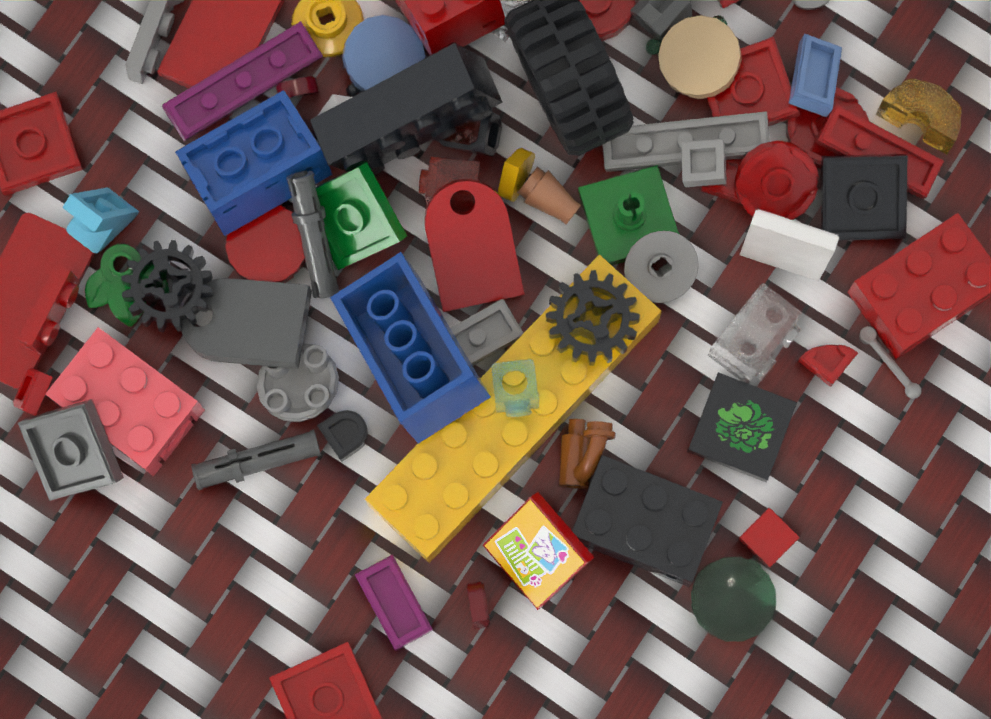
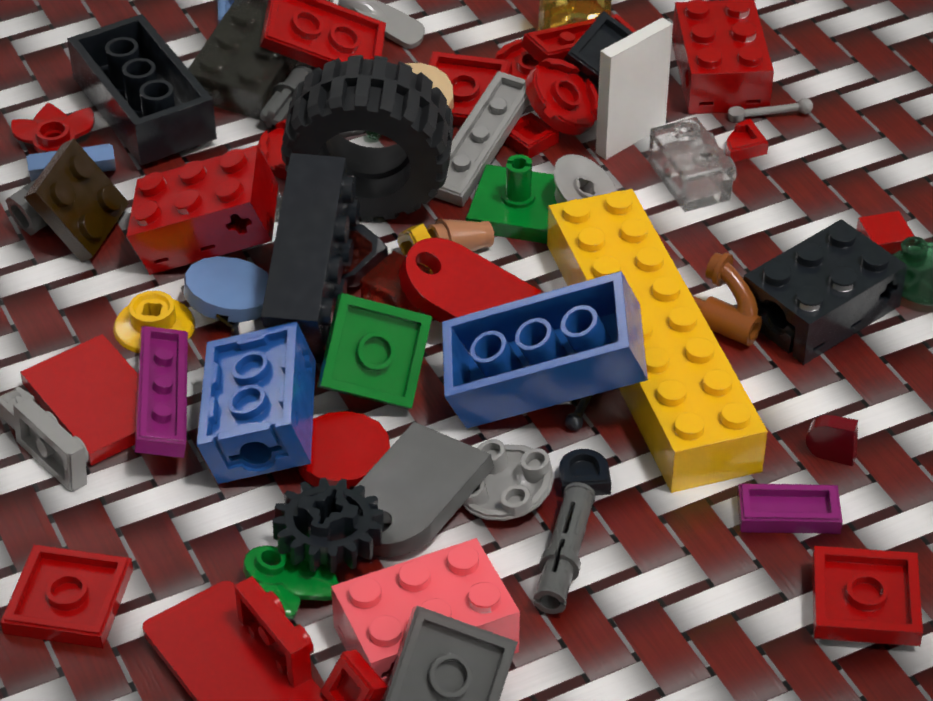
camera: 65 degrees left, 35 degrees down
medium azure slope [62,187,139,253] -> none
dark red tile [276,76,319,99] -> none
dark grey pin [286,171,339,299] -> none
tile [483,492,595,610] -> none
clear light blue bracket [492,359,539,417] -> none
black gear [546,270,640,366] -> none
light grey tile [681,139,727,187] -> none
black tile [687,372,797,482] -> none
medium blue tile [788,34,842,117] -> none

